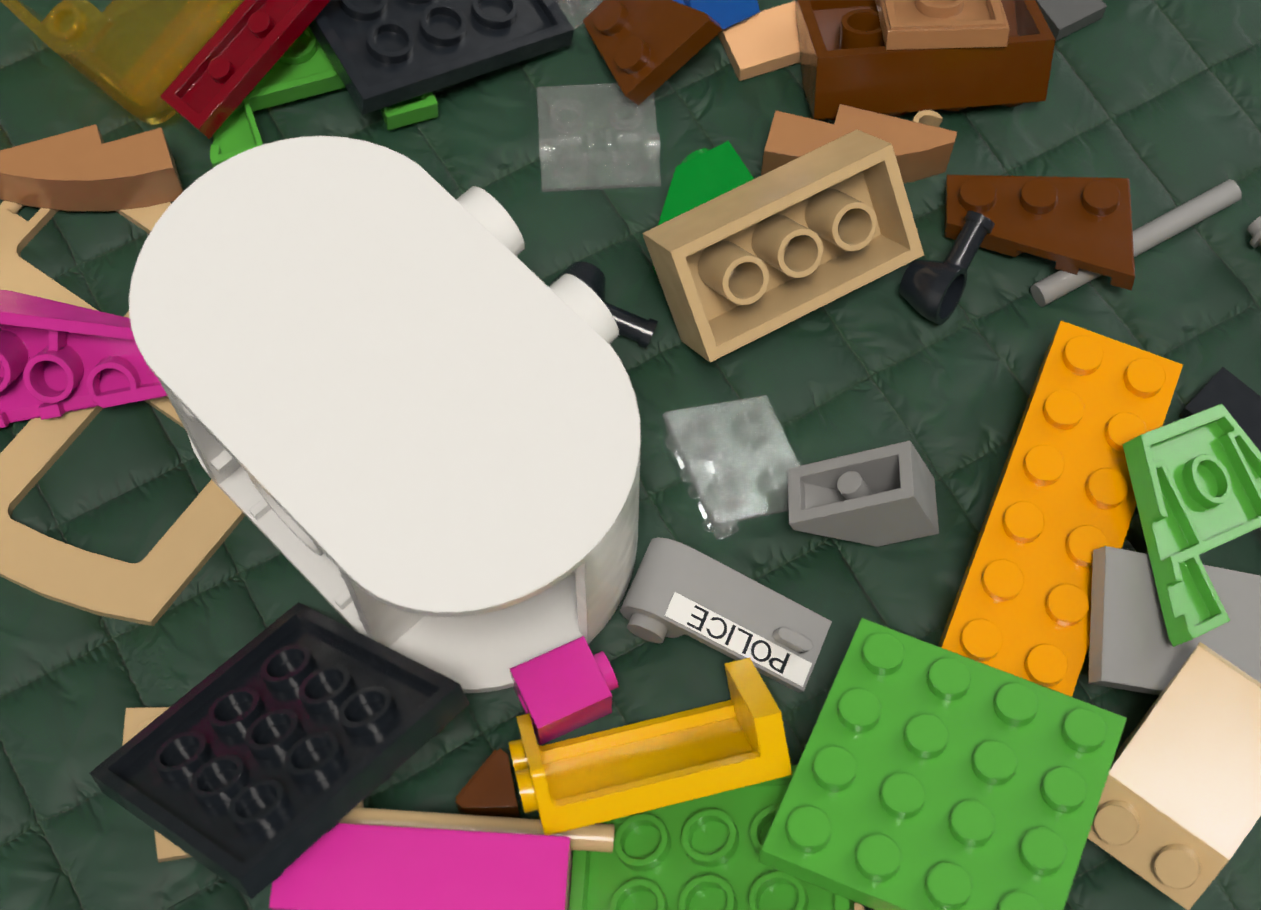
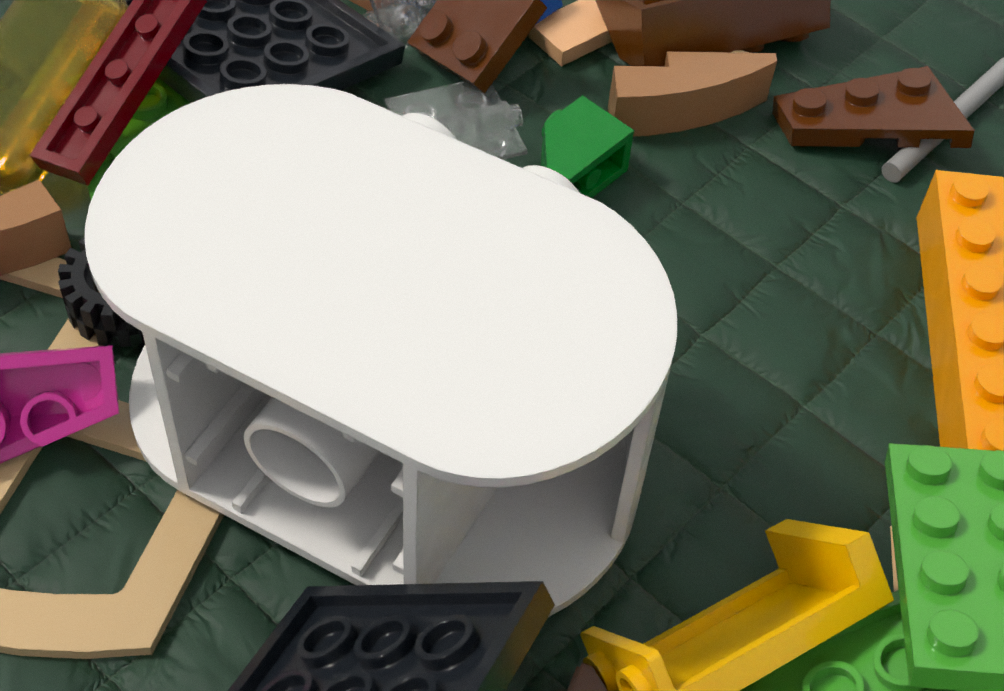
camera: 20 degrees left, 15 degrees down
dark pink brick [510,636,619,745] -> none
light grey door [620,537,832,693] -> none
tan brick [642,130,924,362] -> none
clear hinge [662,395,800,540] -> none
light grey slope [787,441,939,547] -> none
black bar [899,210,995,325] -> none

